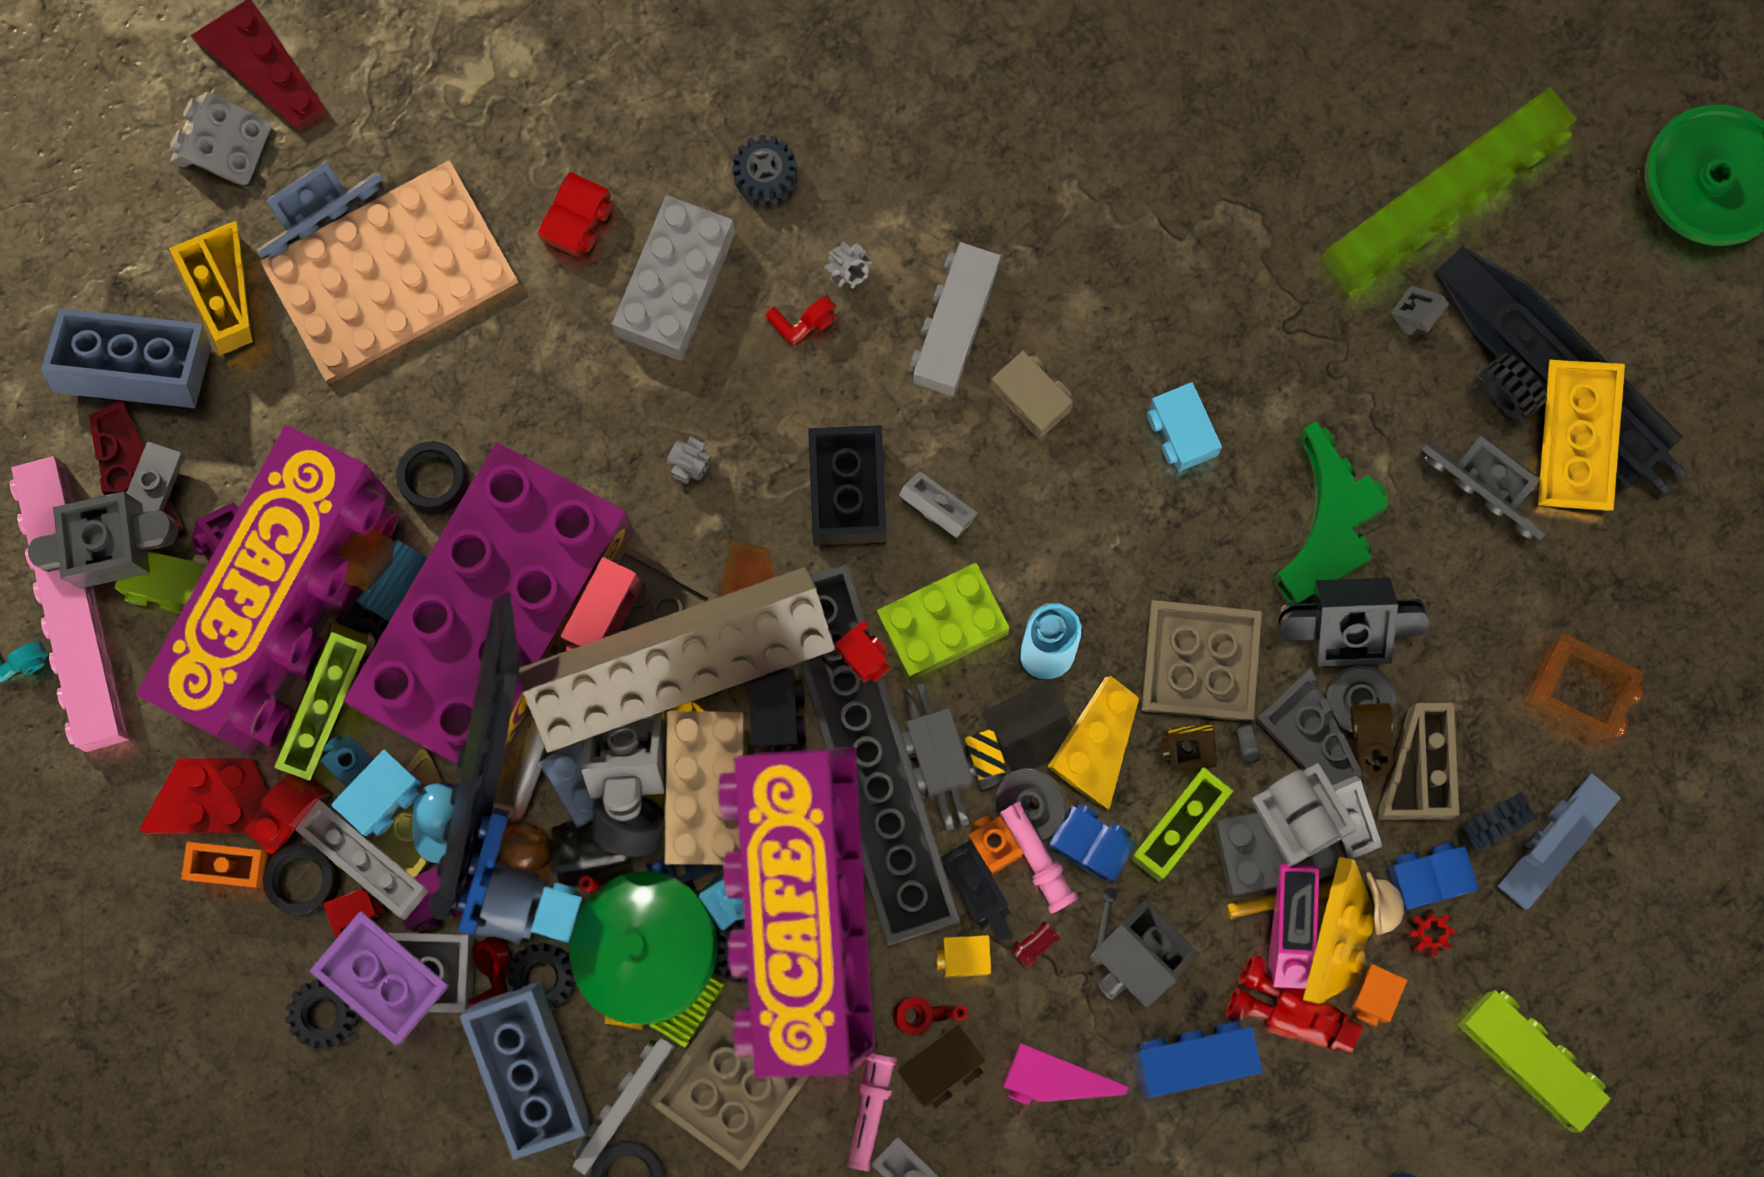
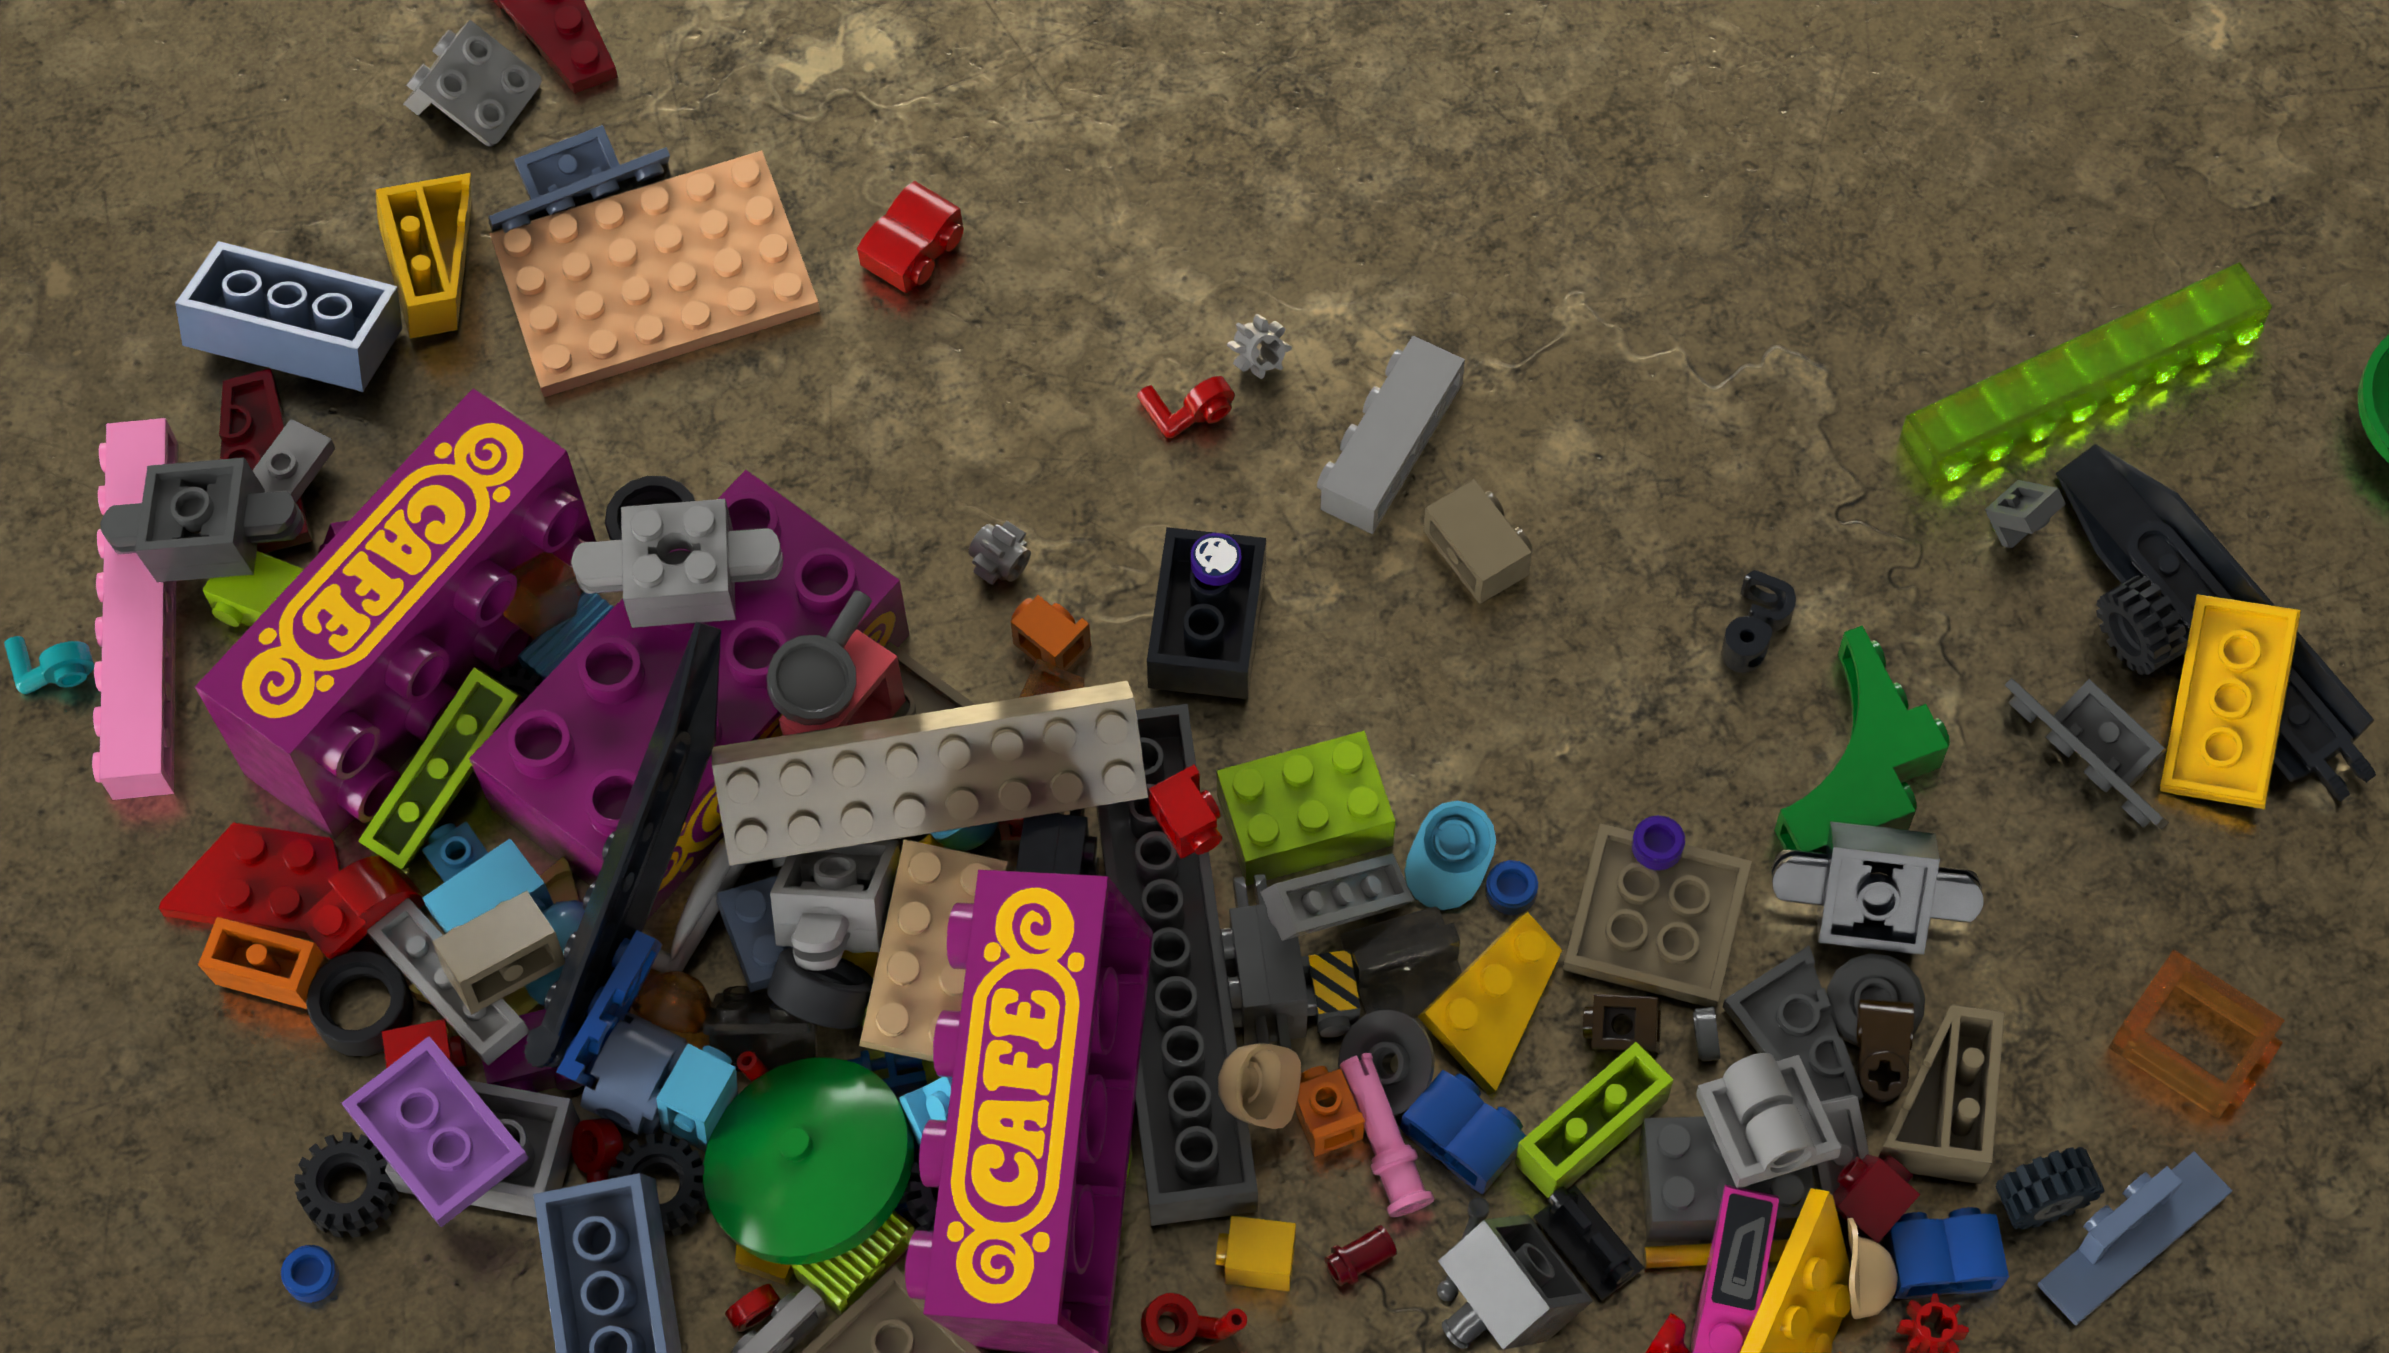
camera: 10 degrees right, 15 degrees down
light grey brick [612,195,736,362] -> none
black wheel [732,135,798,206] -> none
light grey plate [898,471,978,538] -> none
black hinge [940,840,1013,944] -> none
medium azure brick [1147,382,1222,472] -> none
none -> blue tile [281,1245,339,1303]
none -> dark tan brick [432,891,565,1015]
none -> light grey brick [571,499,784,628]
none -> red tile [725,1283,781,1332]
none -> dark grey piece [767,591,872,725]
none -> orange brick [1011,595,1091,679]
none -> tile [1191,533,1241,586]
none -> tan cap [1218,1043,1301,1129]
none -> light grey plate [1260,853,1414,941]
none -> blue tile [1485,860,1538,915]
none -> black hinge [1533,1185,1644,1300]
none -> dark purple tile [1632,815,1685,870]
none -> black leg [1721,570,1796,673]
none -> dark red brick [1832,1154,1921,1243]

